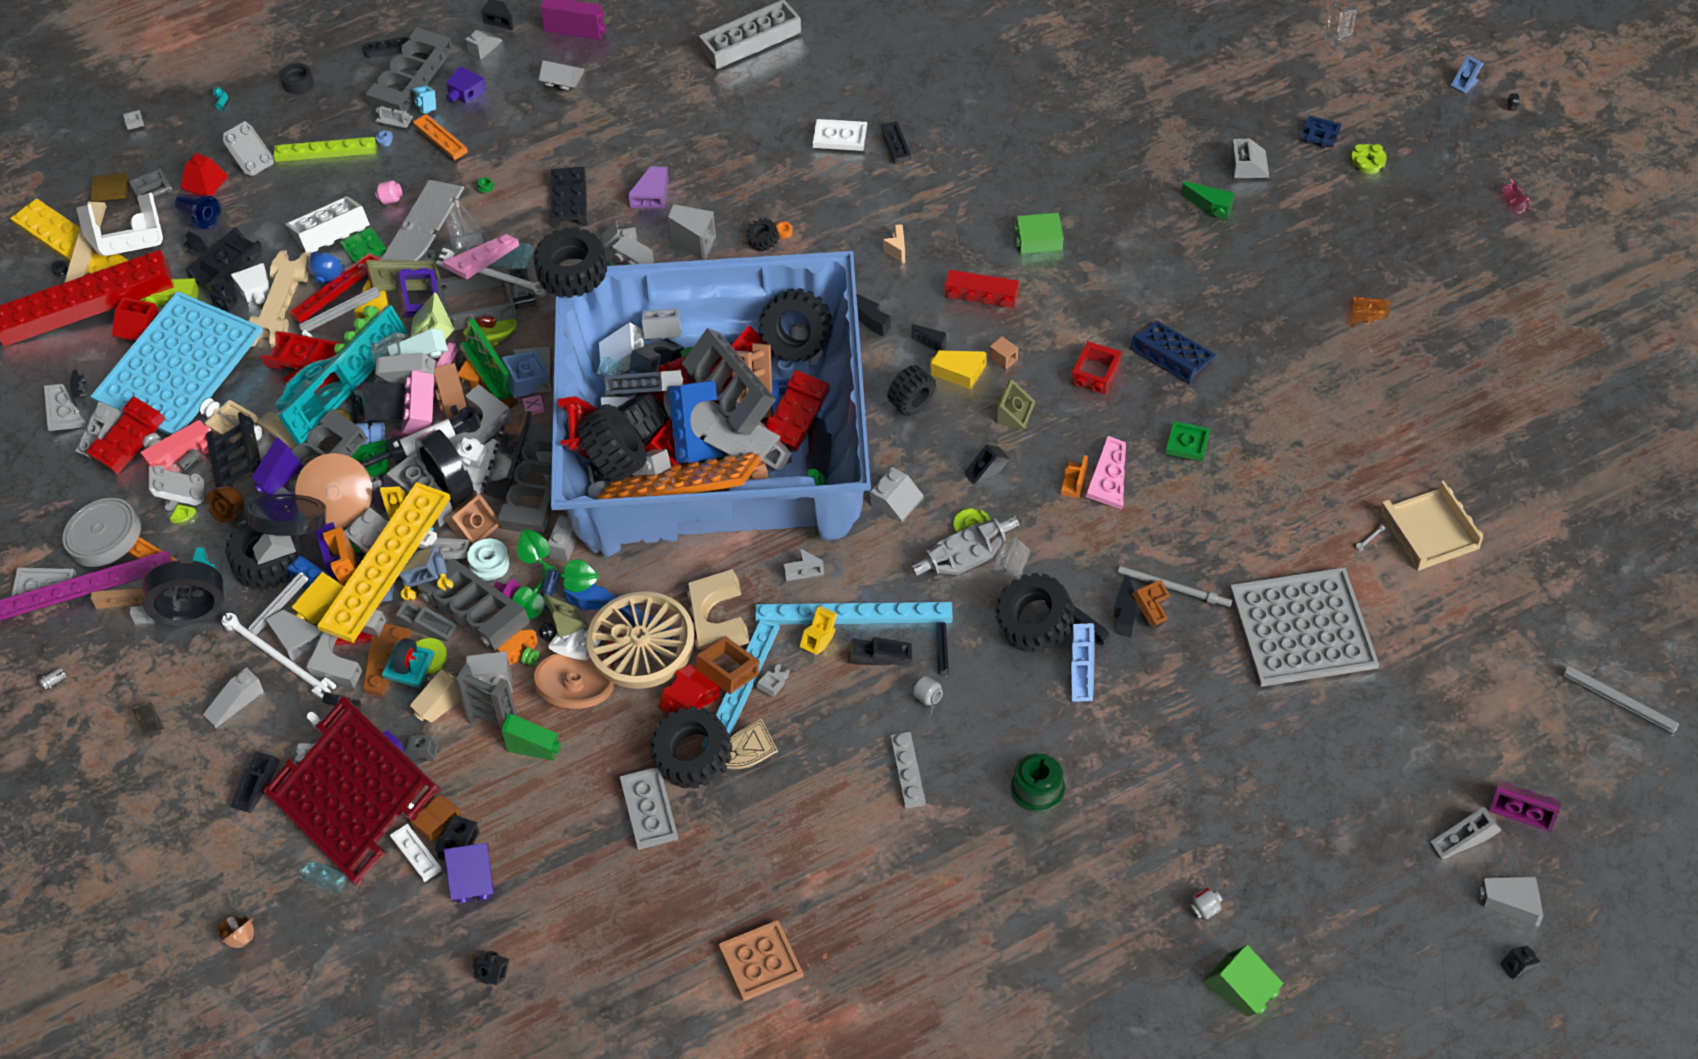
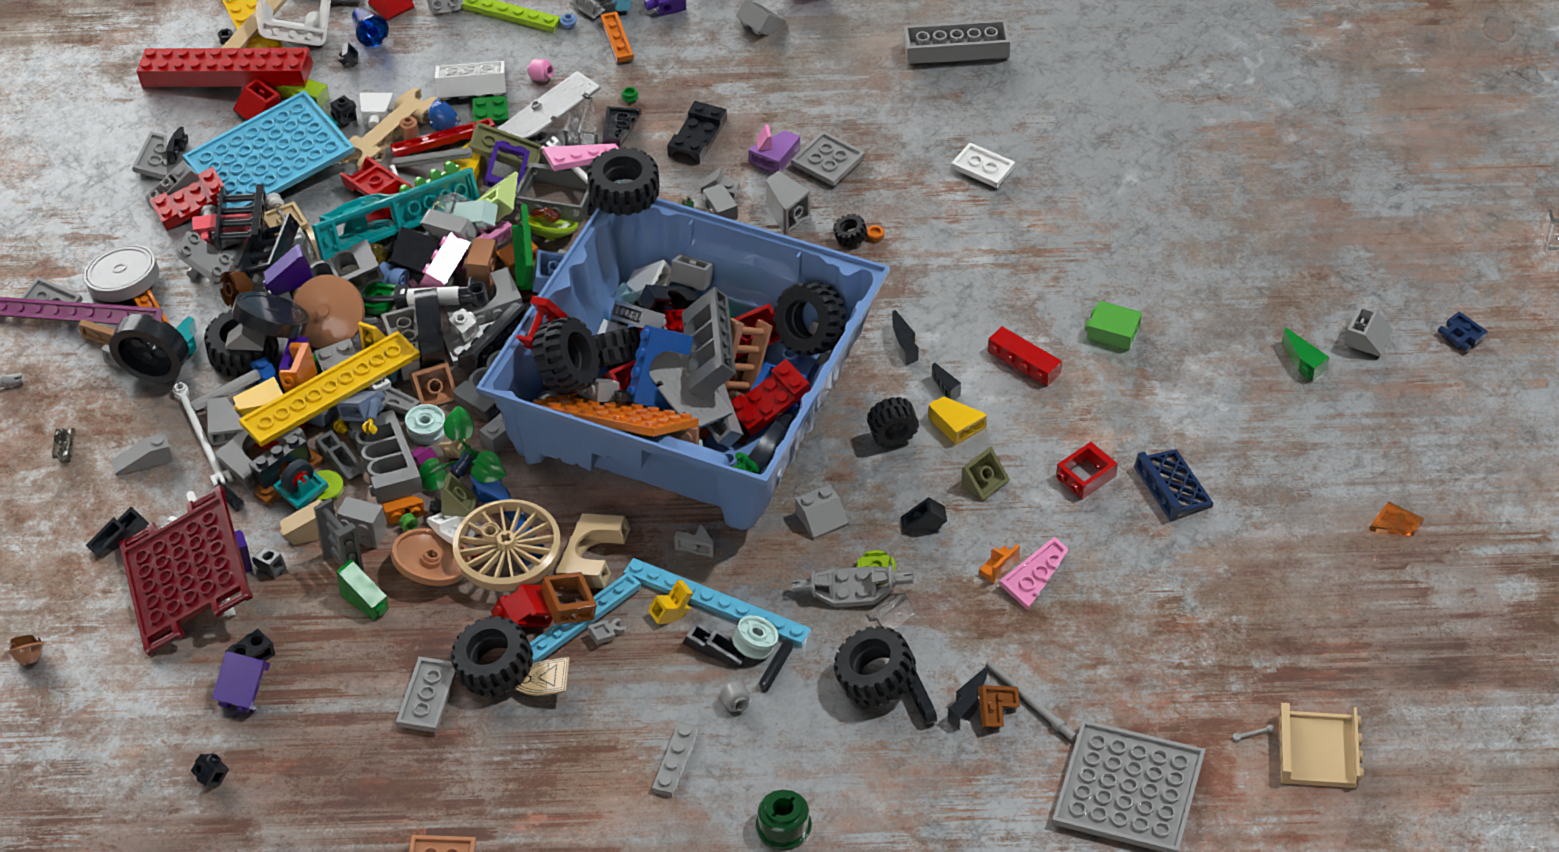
camera: 25 degrees right, 5 degrees down
lime tile [170,504,196,523] -> none
black piece [186,227,263,292] -> none
clear light blue slope [300,860,348,894] -> none
white plate [390,824,442,882] -> none
dark orange brick [411,795,461,843] -> none
black plate [881,121,912,164] -> none
light nougat slope [883,225,905,262] -> none
nougat brick [989,336,1018,370] -> none
light blue slope [1071,623,1095,702] -> none
green plate [1166,421,1211,462] -> none
lime plate [1351,144,1387,174] -> none
none -> black fence [212,184,267,250]
none -> black arch [249,433,312,489]
none -> nougat brick [399,116,419,141]
none -> tan bracket [439,438,474,459]
none -> black wing [602,106,641,146]
none -> black plate [612,390,631,404]
none -> light aqua wheel [732,615,779,659]
none -> bright pink slope [756,124,772,151]
none -> light grey plate [791,131,865,187]

